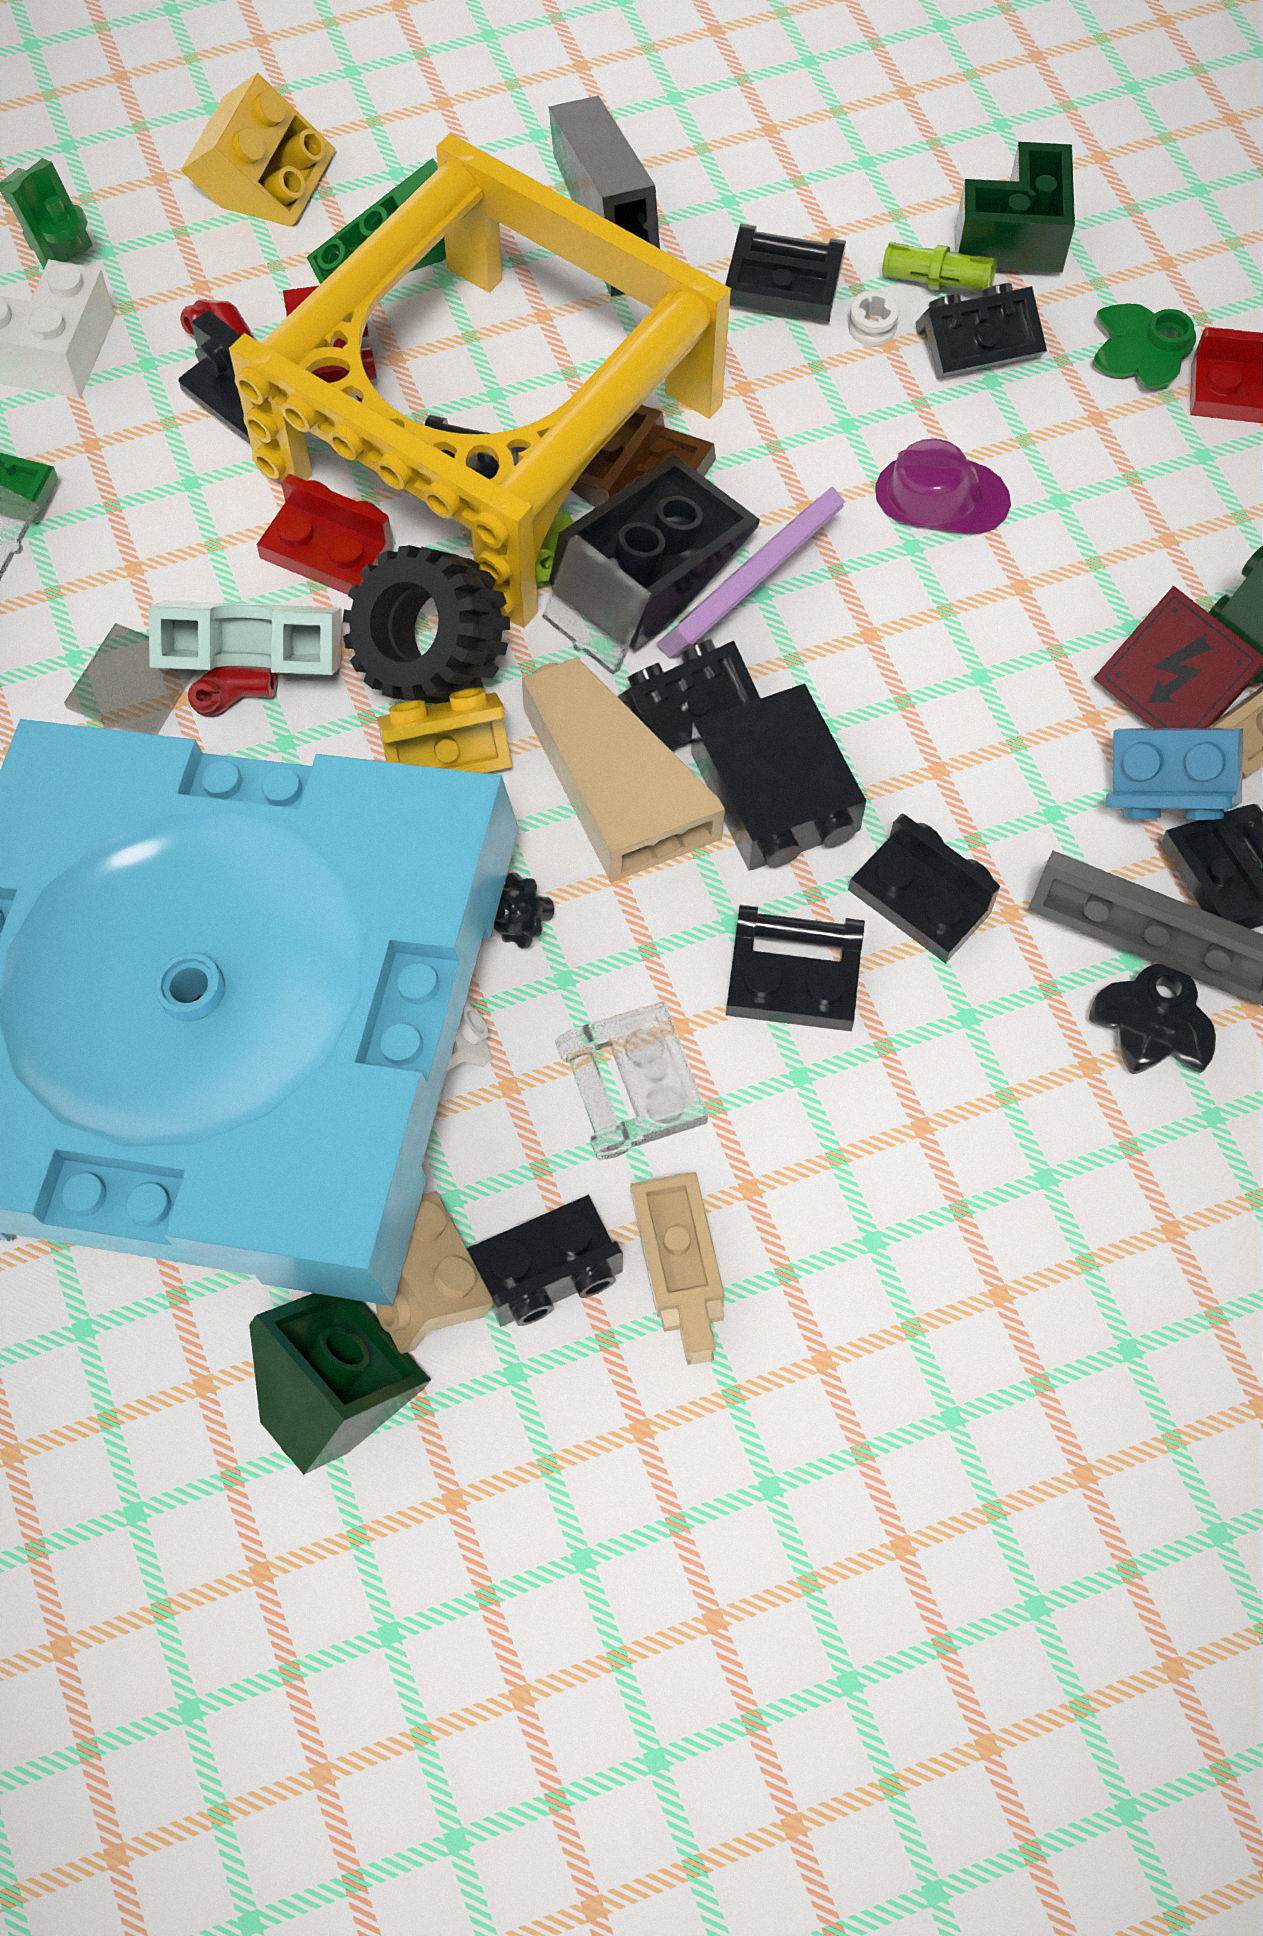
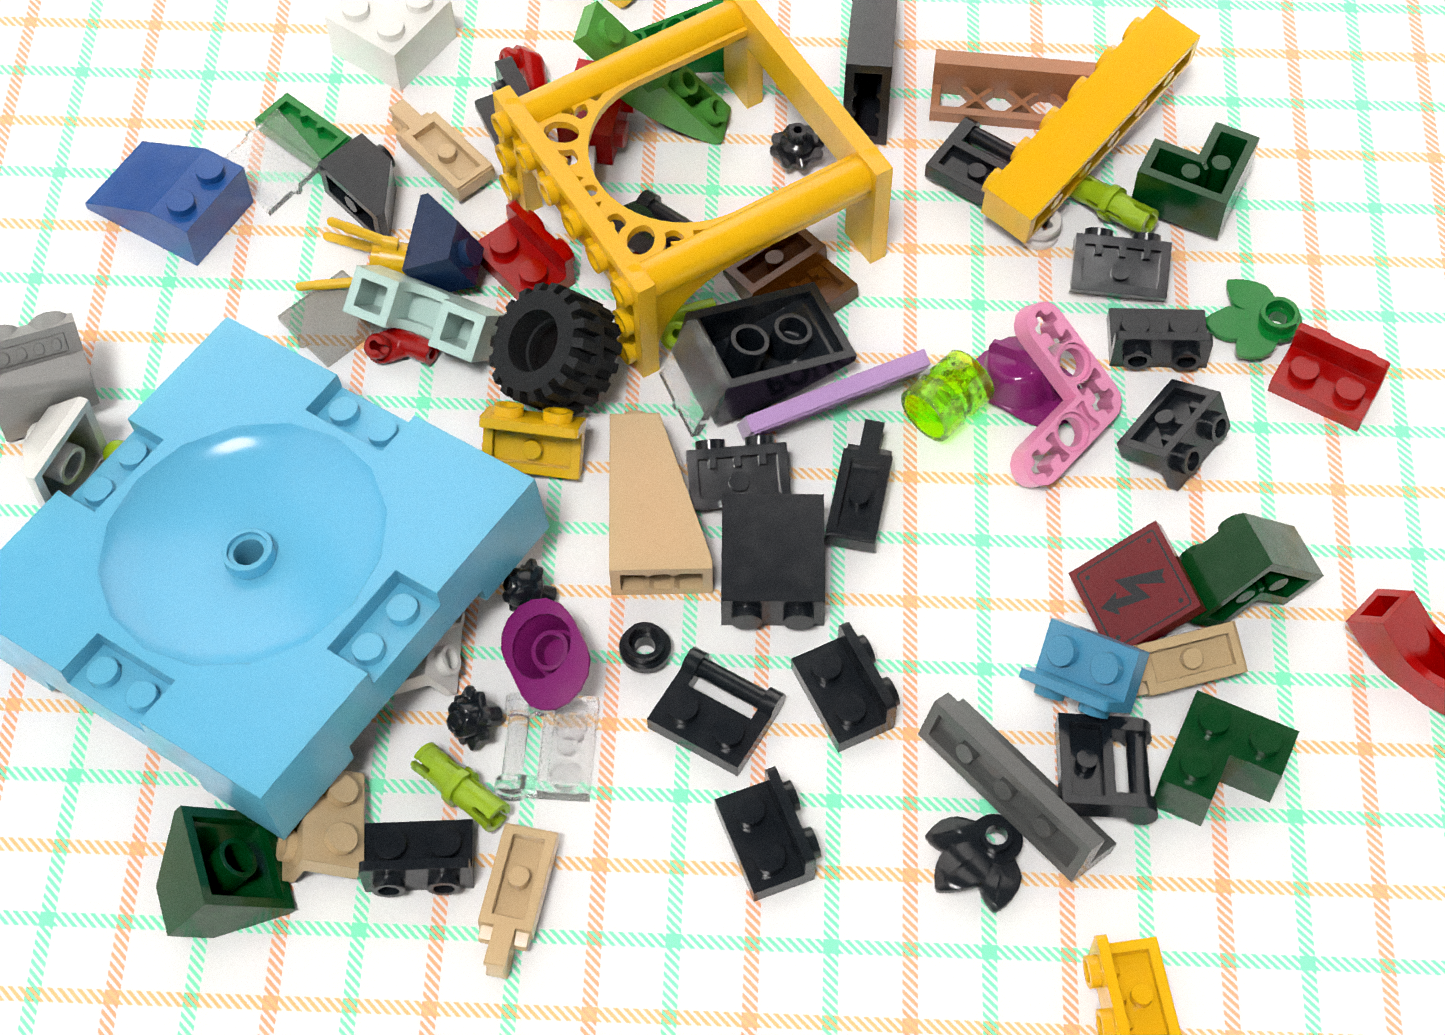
camera: 25 degrees right, 5 degrees down
none -> yellow plant [295,217,408,291]
none -> black slope [318,133,397,236]
none -> tan hinge [389,99,495,202]
none -> dark blue slope [402,193,484,292]
none -> lime pin [410,742,510,833]
none -> black plant [446,685,503,751]
none -> magenta piece [501,598,591,711]
none -> bright green slope [573,1,731,145]
none -> black plate [619,622,671,673]
none -> black bracket [714,766,821,902]
none -> black plant [769,123,824,170]
none -> black hinge [825,419,893,552]
none -> clear neon green wheel [901,350,995,442]
none -> nougat fence [929,49,1096,130]
none -> yellow brick [981,6,1200,244]
none -> bright pink beam [1010,302,1122,488]
none -> black bracket [1106,308,1213,370]
none -> black bracket [1117,379,1231,491]

